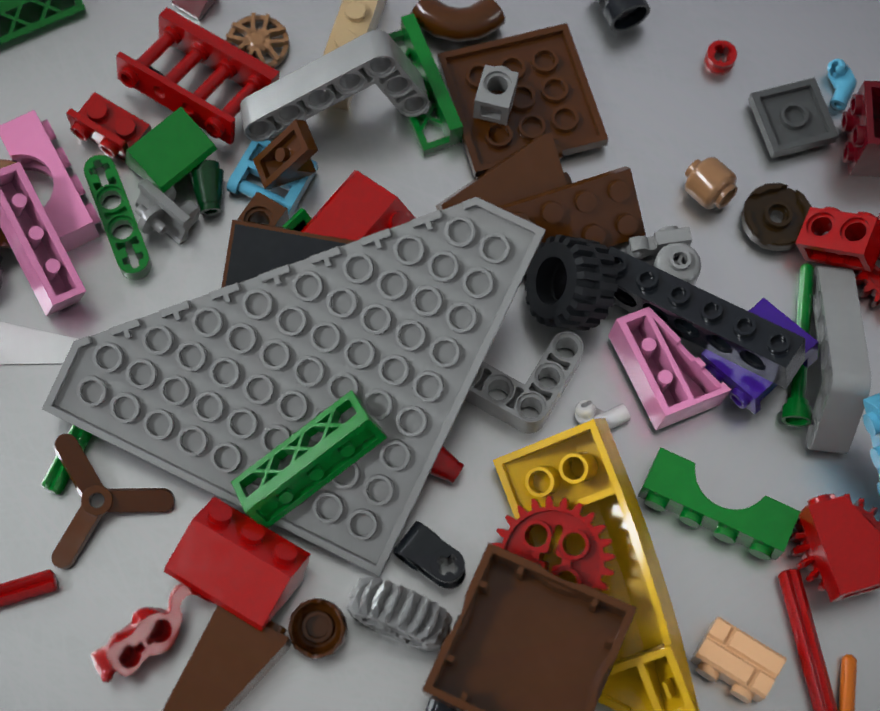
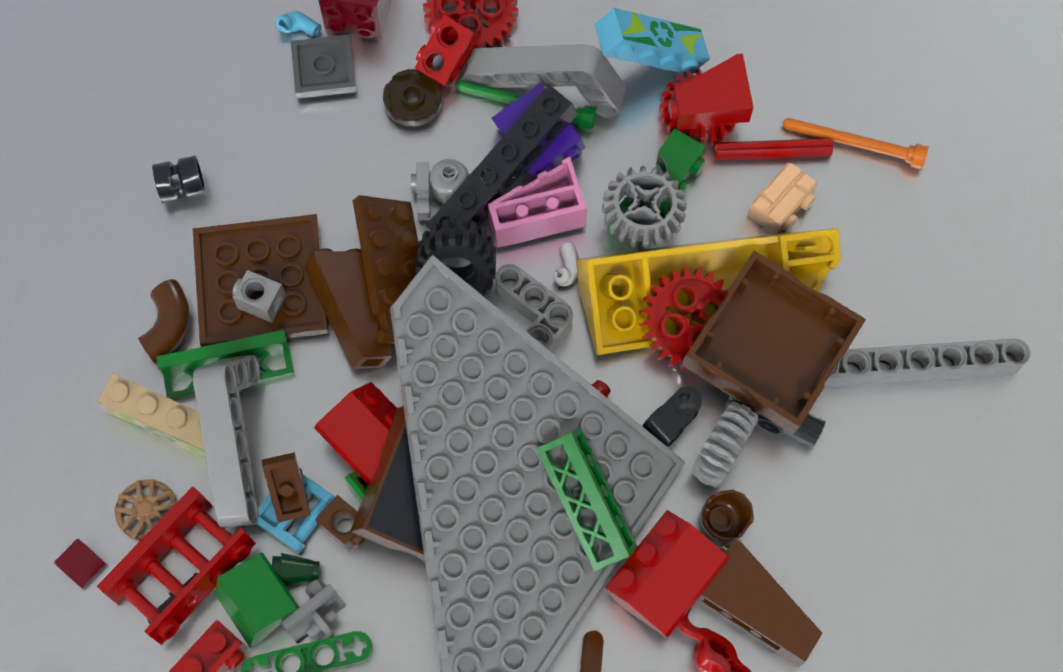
camera: 80 degrees left, 0 degrees up
medium nougat head [685,157,738,209] -> none
red bush [704,40,737,75] -> none
none -> light grey gear [602,165,687,249]

